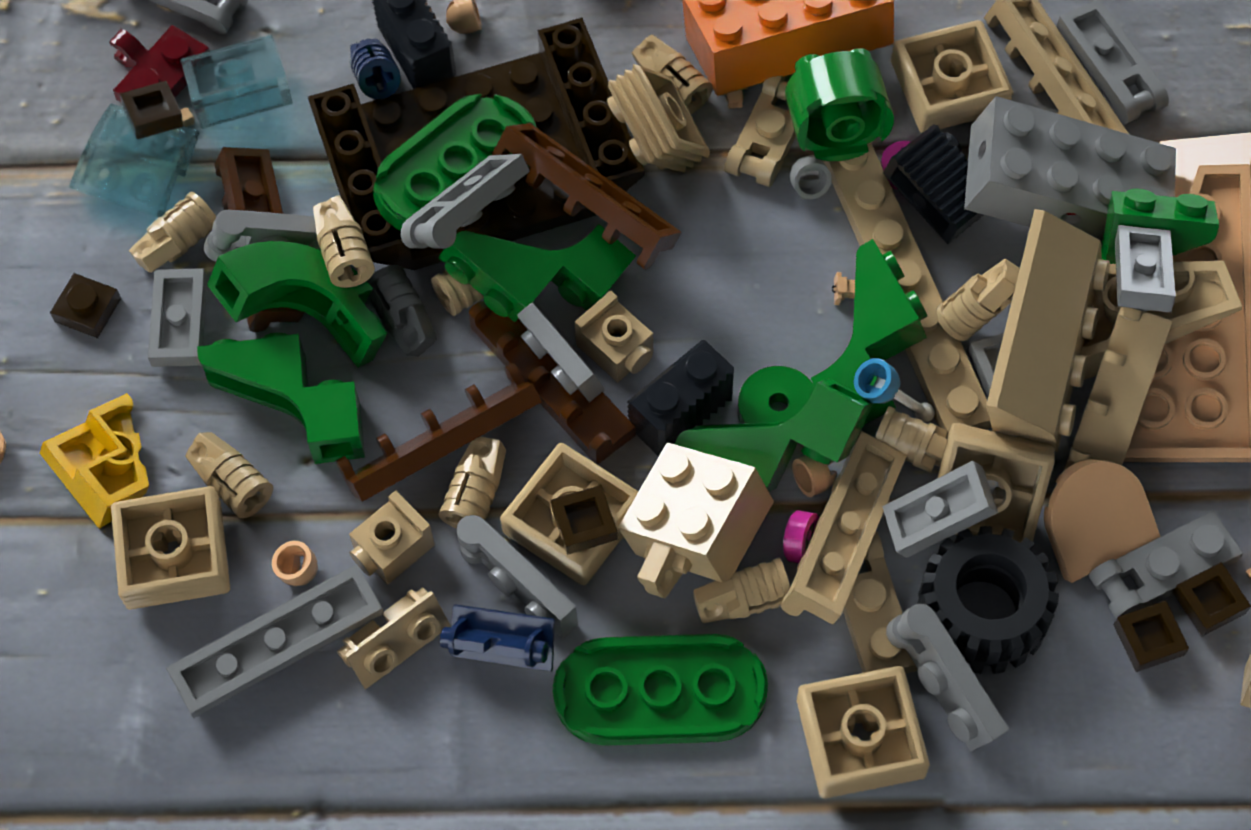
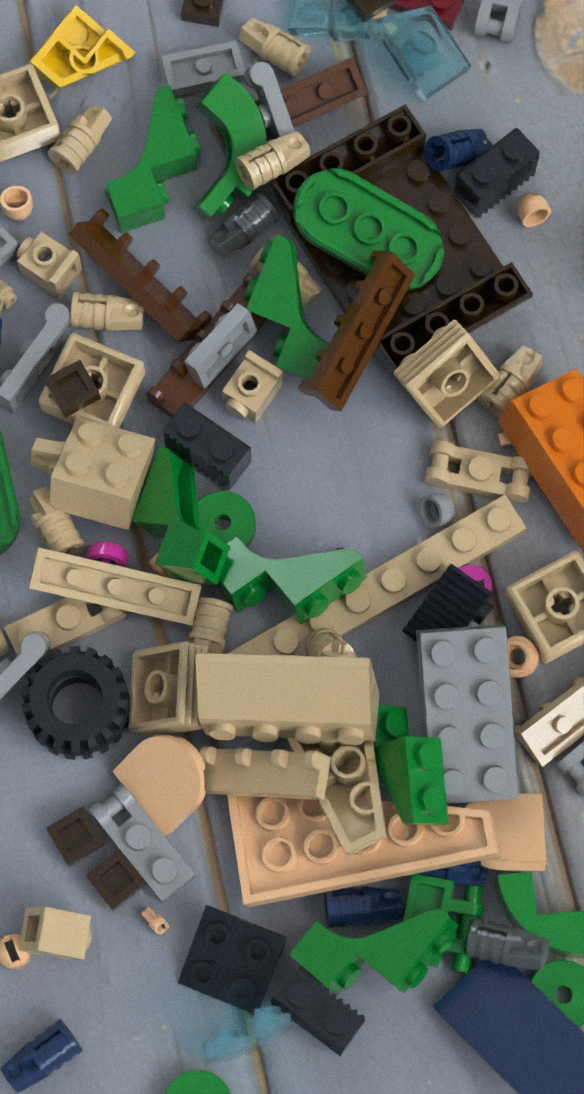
camera: 75 degrees right, 10 degrees up
light grey plate [401,154,530,248] -> none
green brick [785,48,894,162] -> none
dark azure hinge [854,358,935,423] -> none
light grey plate [882,461,998,558] -> none
light grey plate [1115,225,1176,312] -> none

